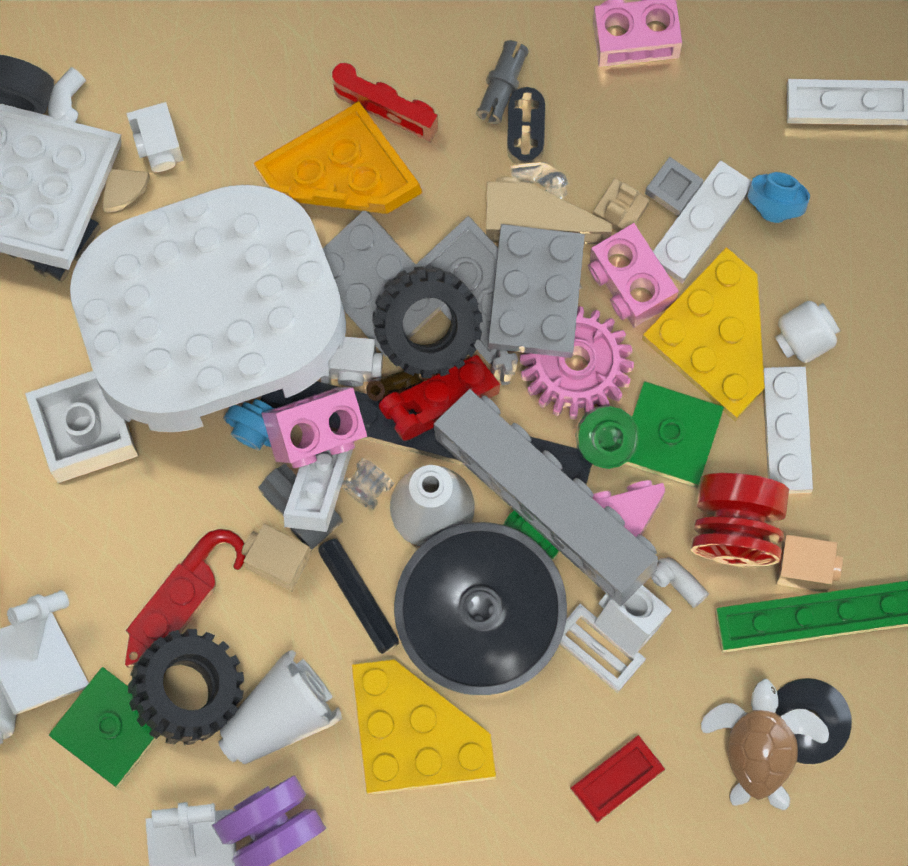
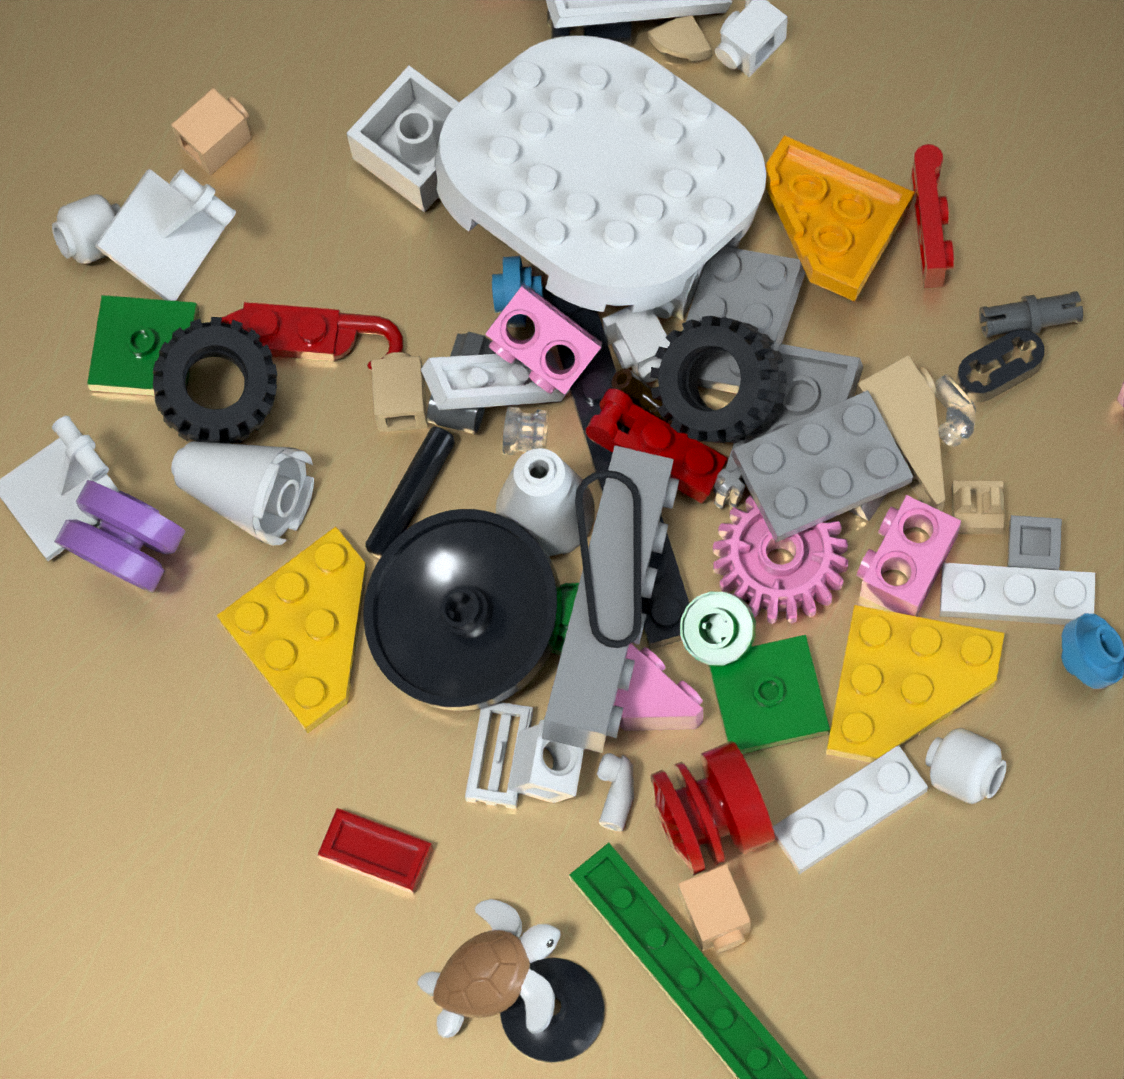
camera: 65 degrees right, 5 degrees down
none -> black piece [575,470,641,648]

